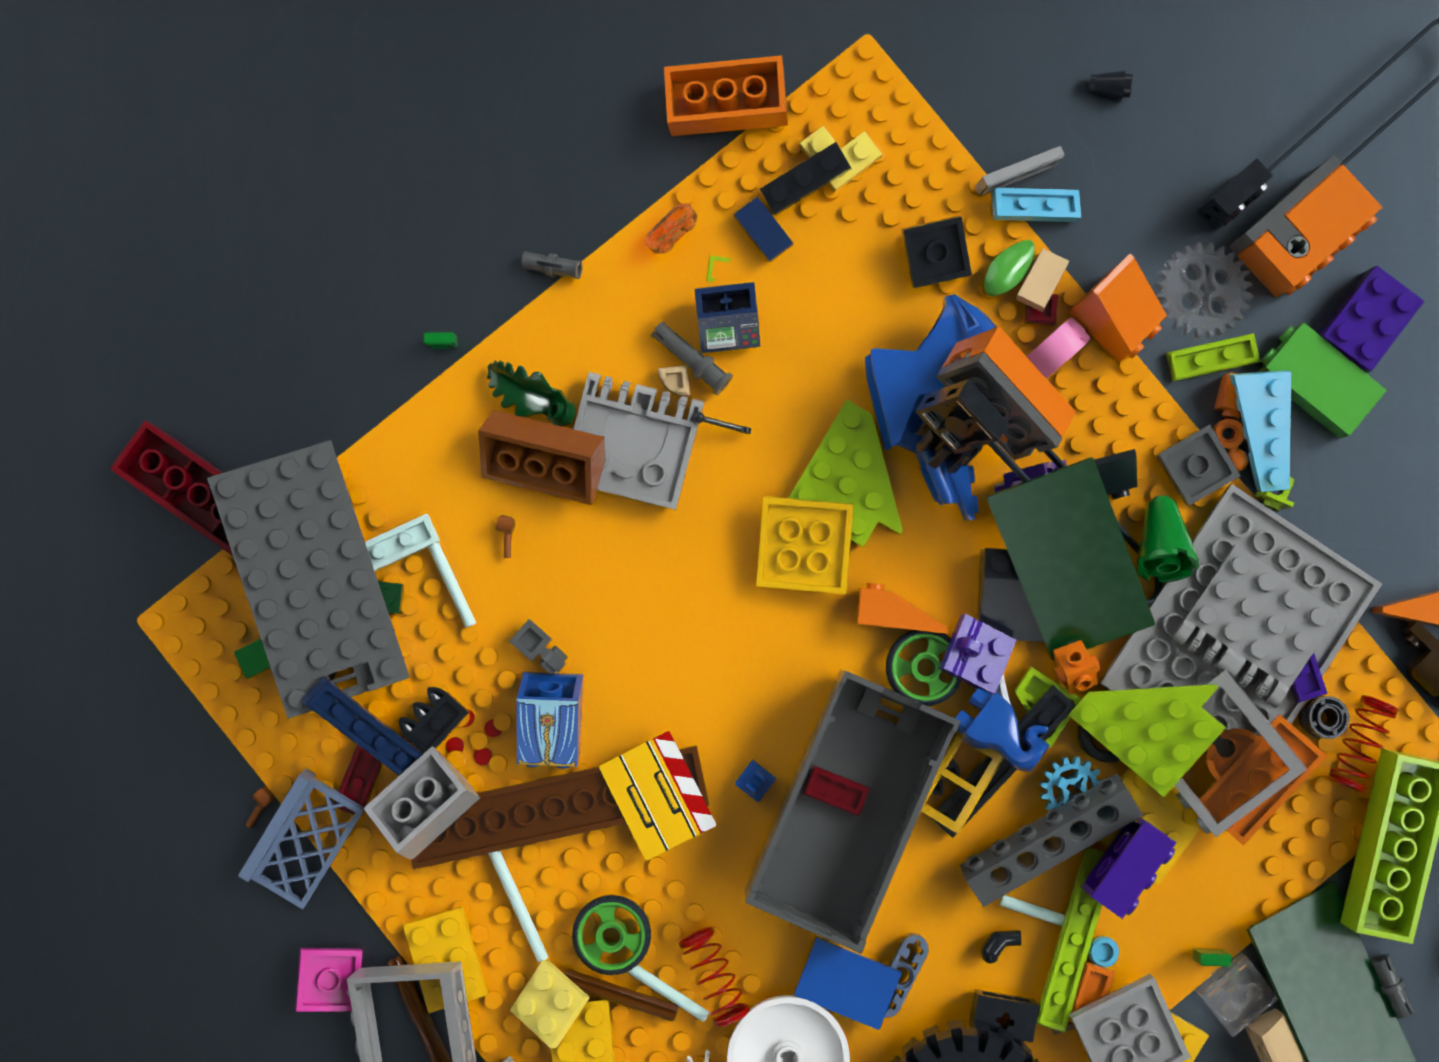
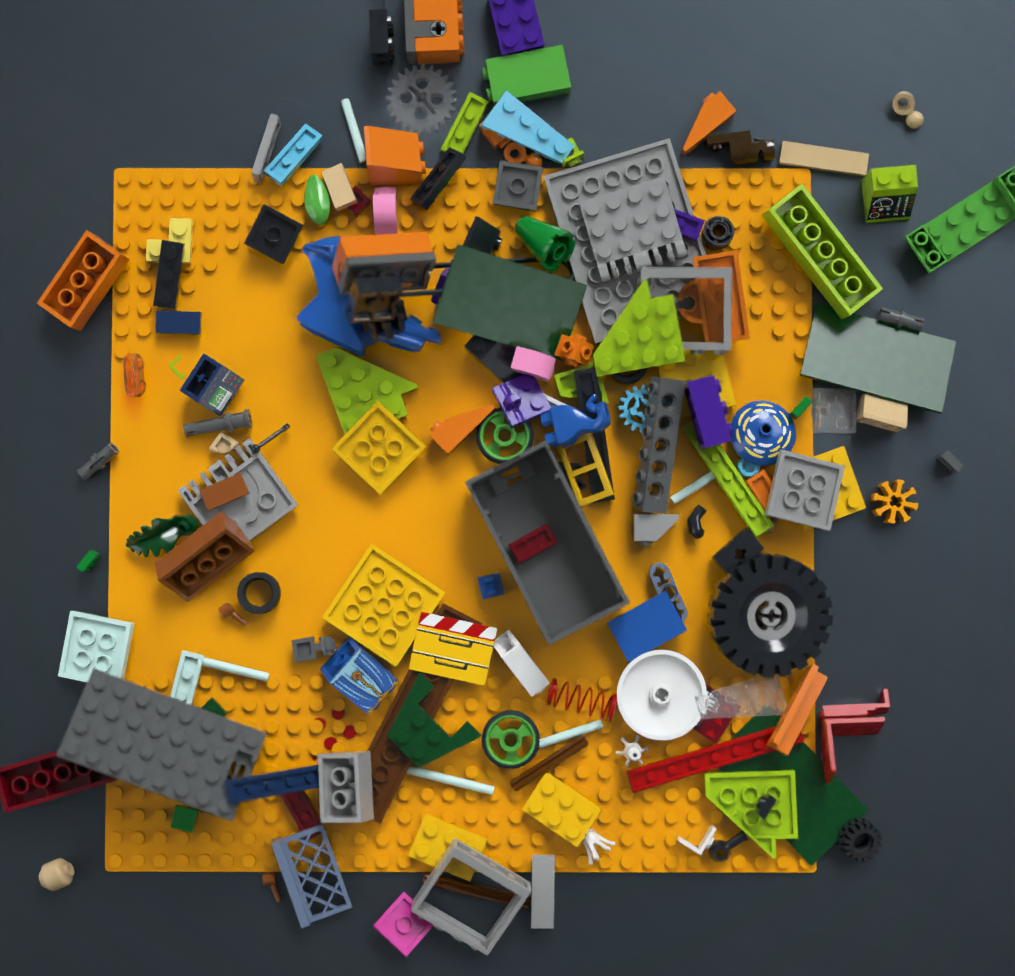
camera: 45 degrees left, 0 degrees up
black plate [399,687,470,754] -> none
light yellow plate [510,960,590,1048] -> none
black cone [1089,71,1133,100] -> none
red piece [1327,695,1399,793] -> none
none -> tan head [39,858,74,891]
none -> light aqua plate [58,611,135,682]
none -> dark orange tile [199,473,250,511]
none -> black tyre [237,572,281,614]
none -> yellow plate [322,543,446,667]
none -> light aqua bar [341,99,367,163]
none -> dark green wing [387,673,482,768]
none -> black plate [410,147,466,210]
none -> white slope [494,629,550,697]
none -> bright pink brick [511,346,556,383]
none -> light grey slope [633,514,679,546]
none -> blue dish [731,400,796,466]

